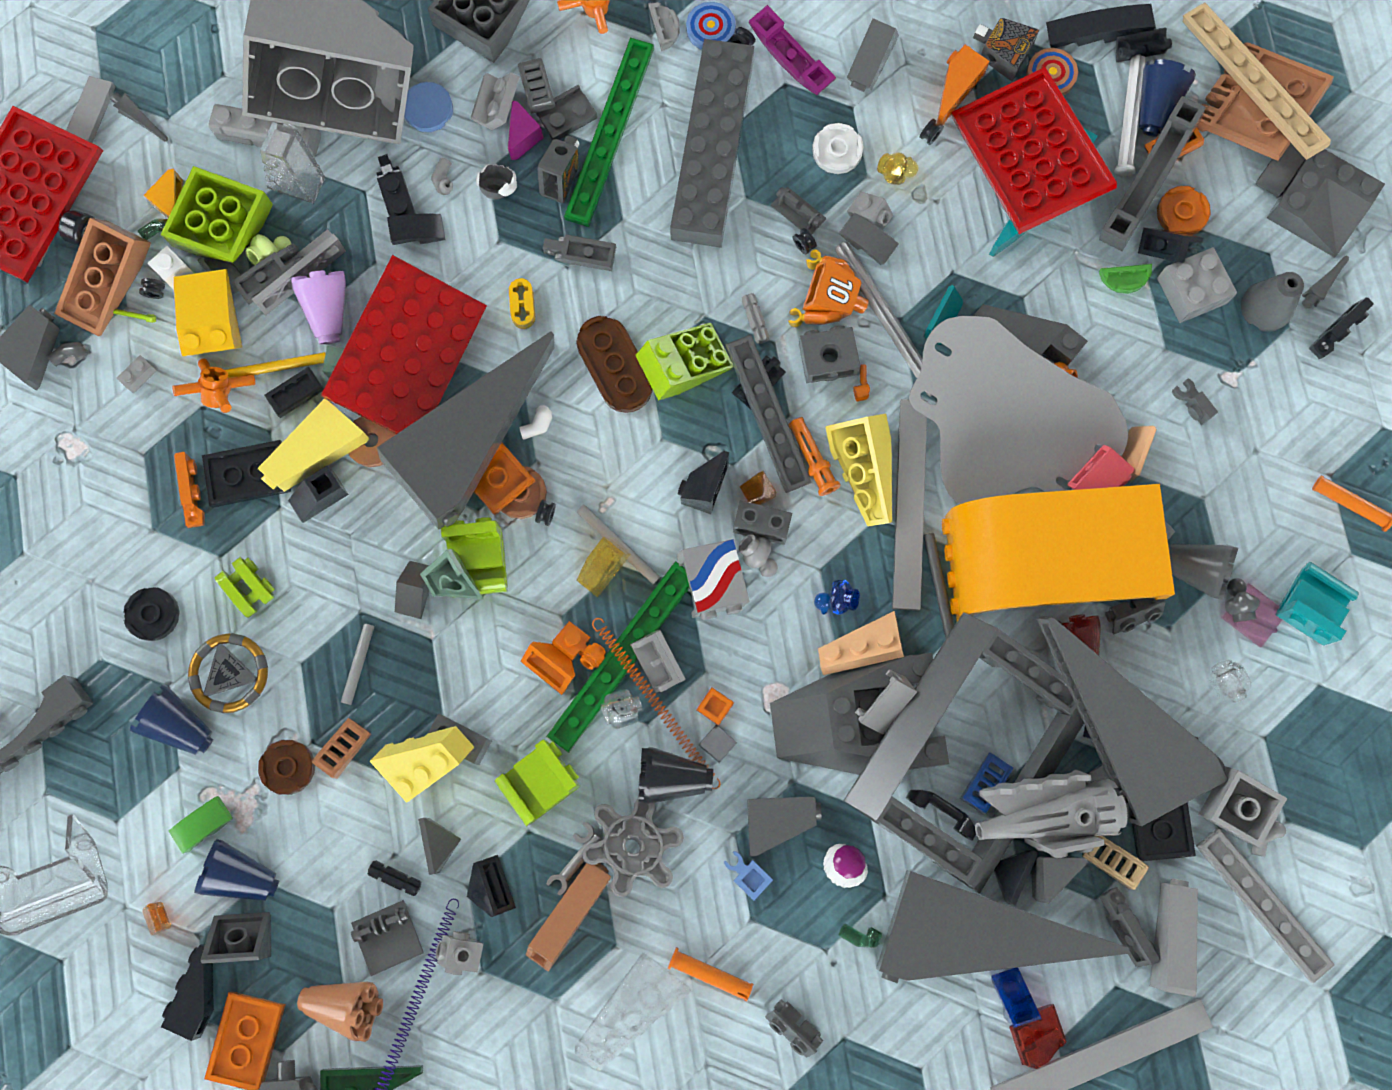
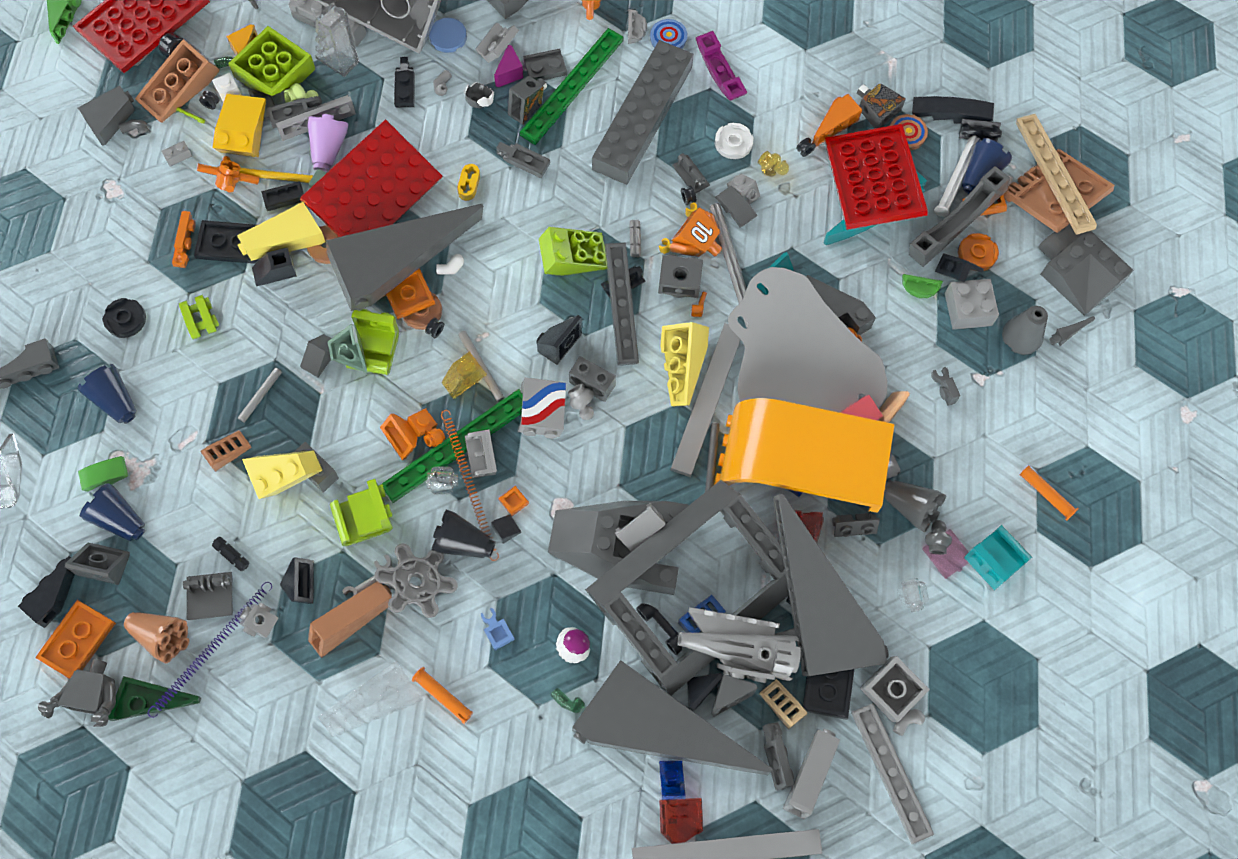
camera: 10 degrees right, 10 degrees down
clear orange slope [142,902,171,936] -> none
piece [188,633,268,713] -> none
reddish brown tile [258,740,315,795] -> none
black slope [387,214,446,245] -> none
dark grey slope [418,818,461,875] -> none
dark grey slope [518,58,556,114] -> none
reddish brown tile [576,316,653,413] -> none
black bush [730,27,756,45] -> none
clear orange slope [739,471,776,505] -> none
dark grey slope [747,797,821,856] -> none
dark grey hinge [765,999,823,1058] -> none
orange pin [788,417,841,496] -> none
clear blue animal [814,580,860,615] -> none
light nougat wing [818,611,904,675] -> none
dark grey slope [847,18,899,92] -> none
black hinge [1309,297,1374,359] -> none

